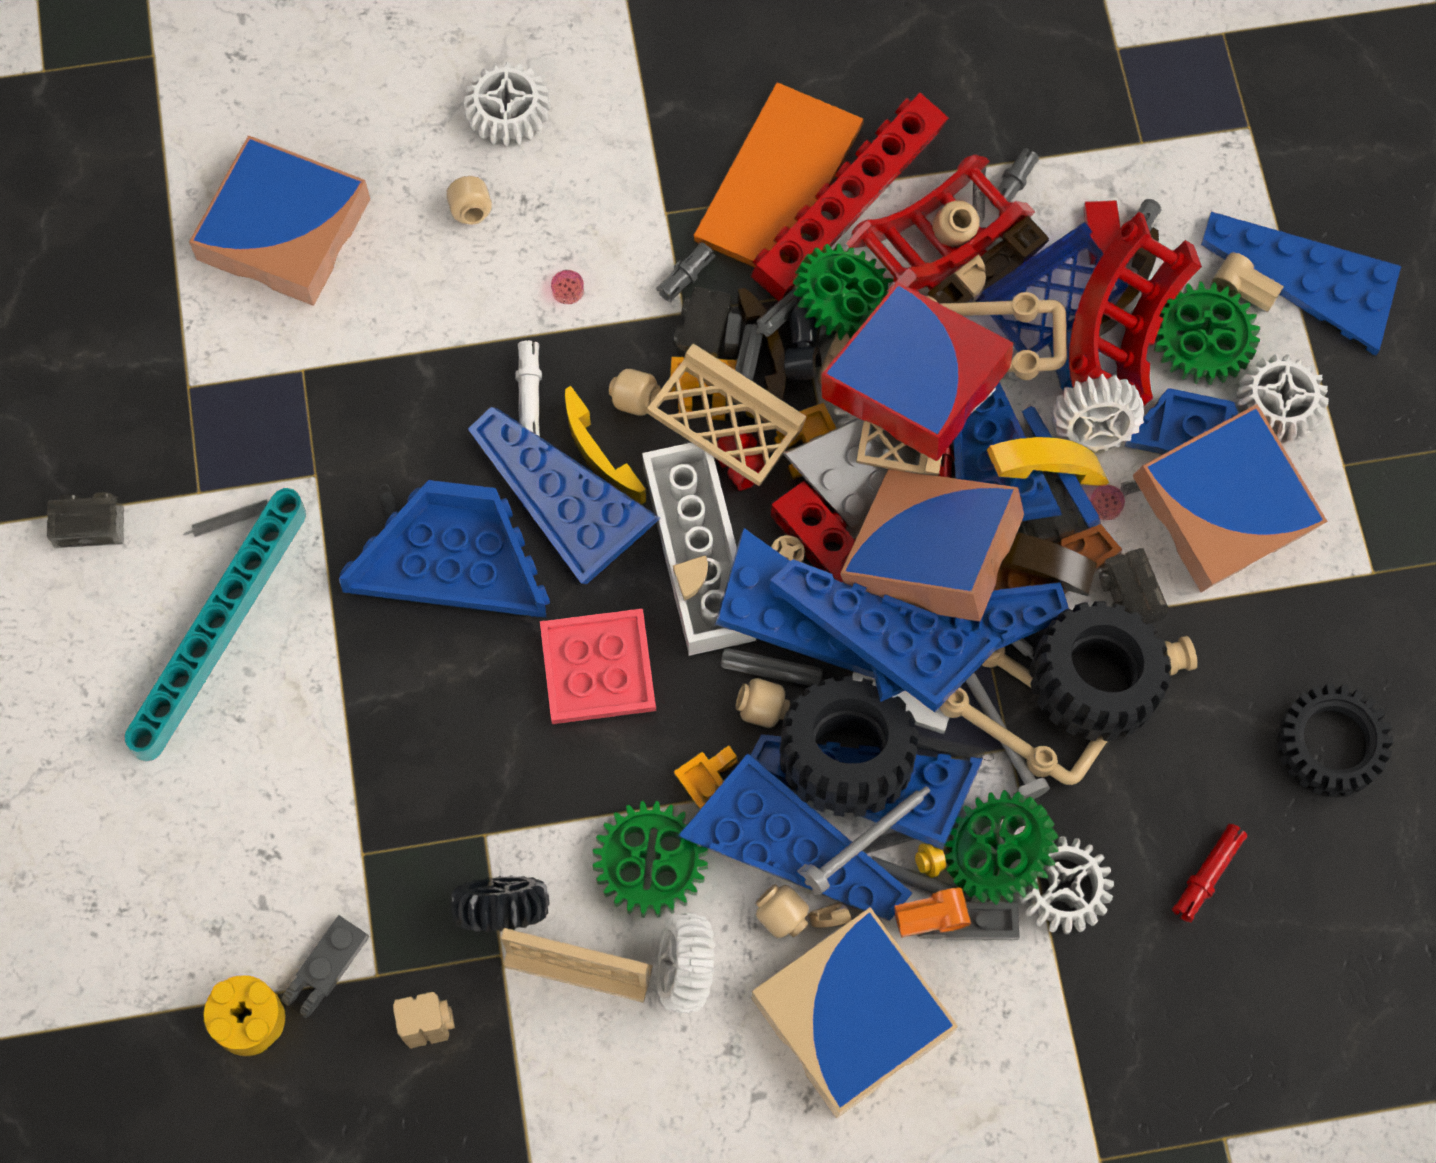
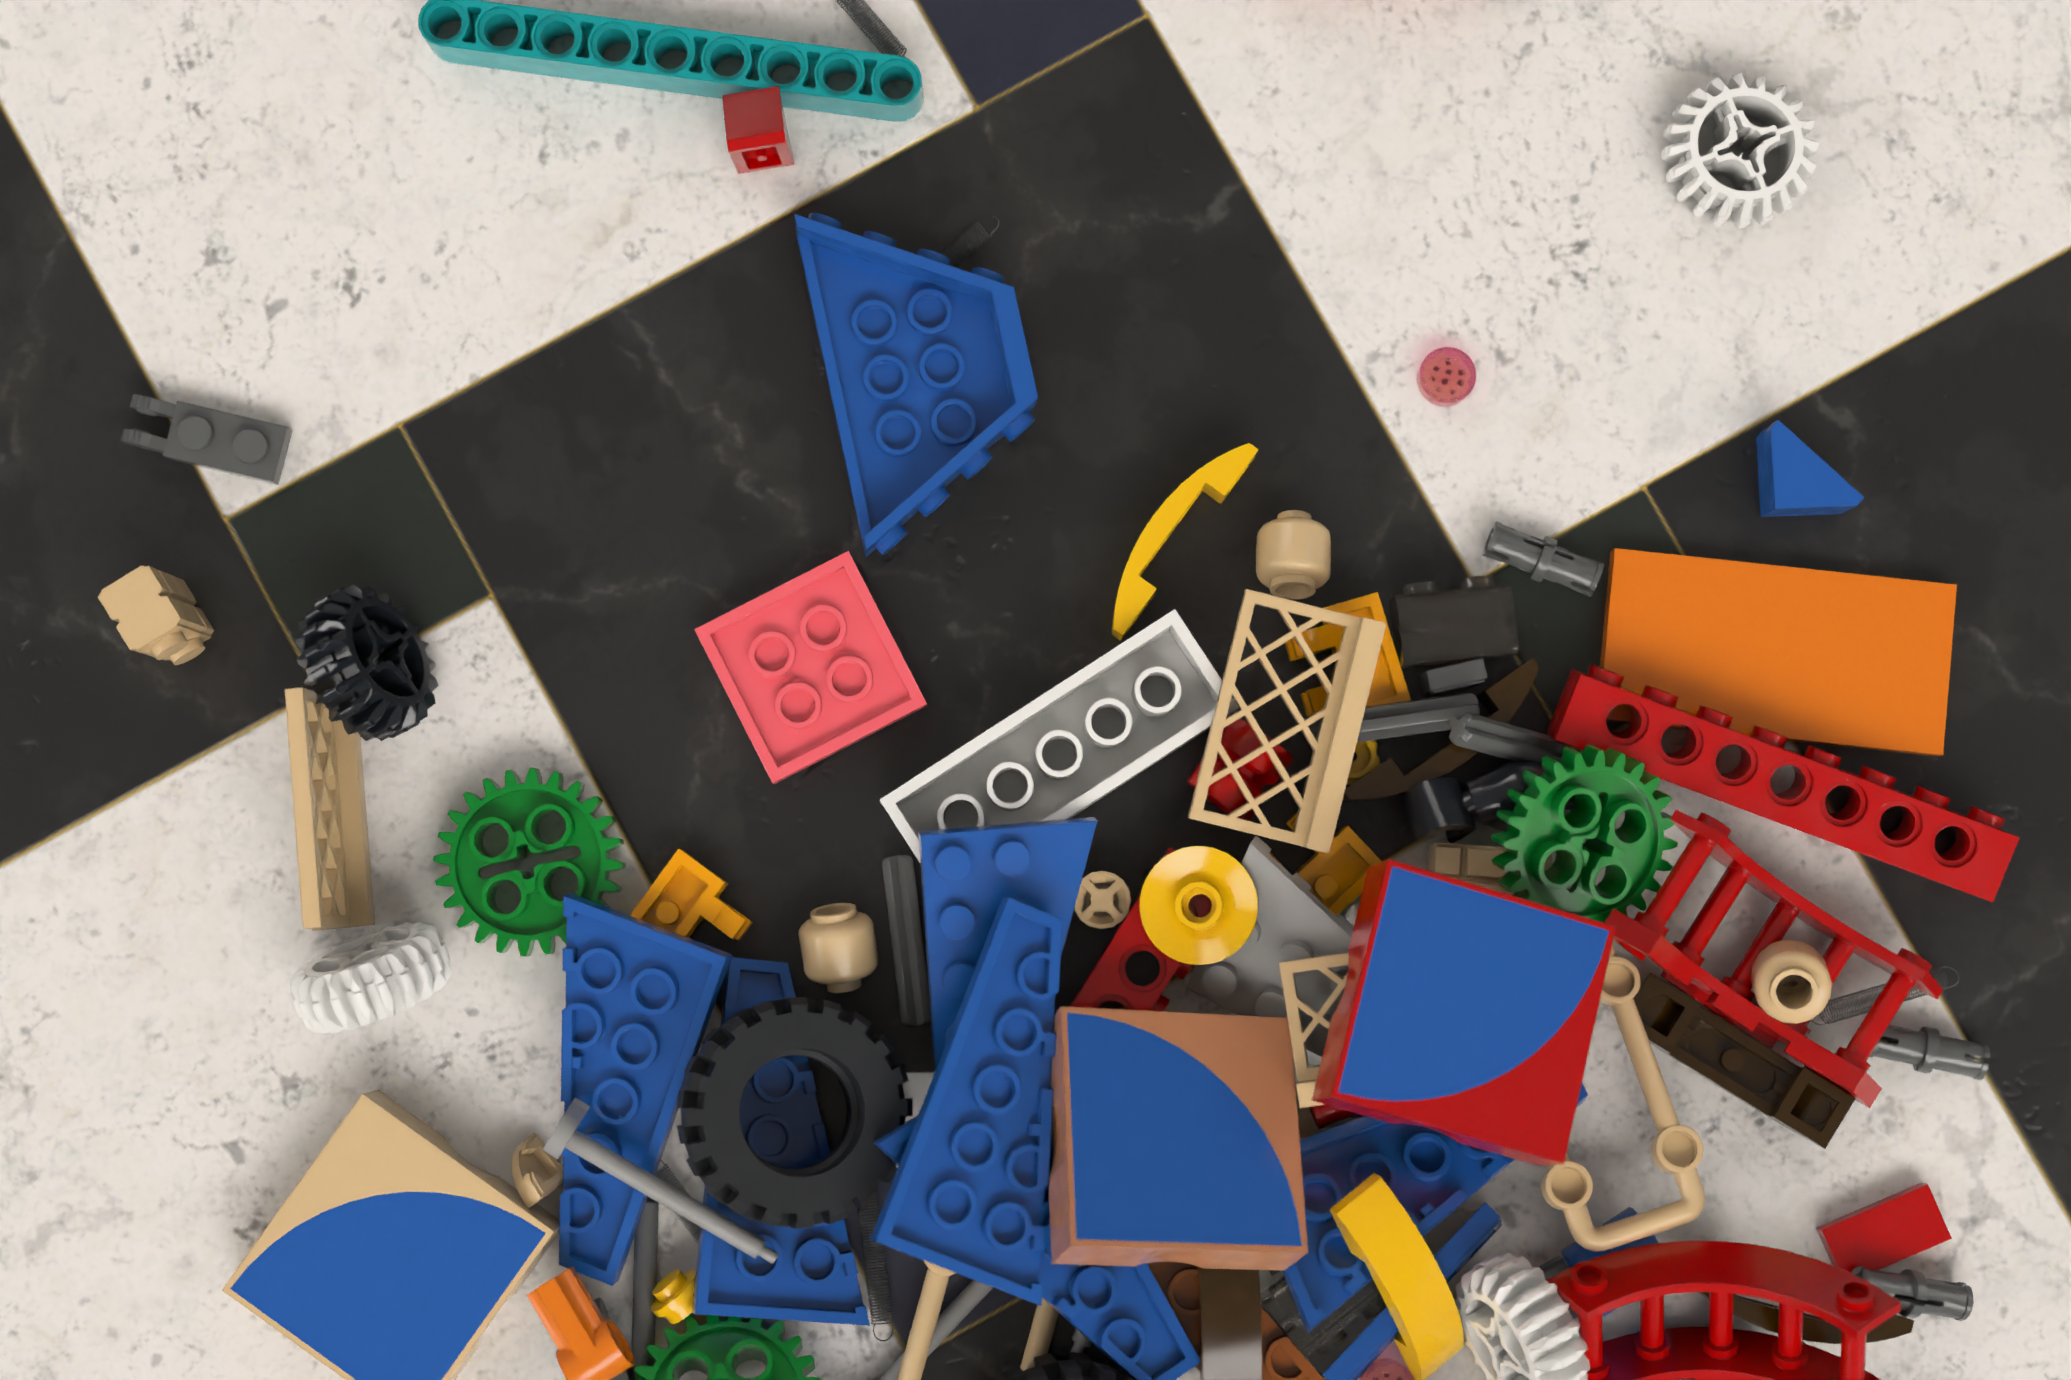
camera: 70 degrees right, 15 degrees up
yellow brick [204,975,285,1056] -> none
tan head [447,176,492,225] -> none
blue wing [468,407,661,584] -> none
white pin [515,340,542,437] -> none
tan tile [673,555,708,601] -> none
tan head [755,884,809,938] -> none
tan tile [954,255,986,302] -> none
clear blue fence [977,222,1128,354] -> none
none -> red slope [722,86,794,174]
none -> yellow dish [1140,846,1258,965]
none -> blue slope [1756,420,1865,517]

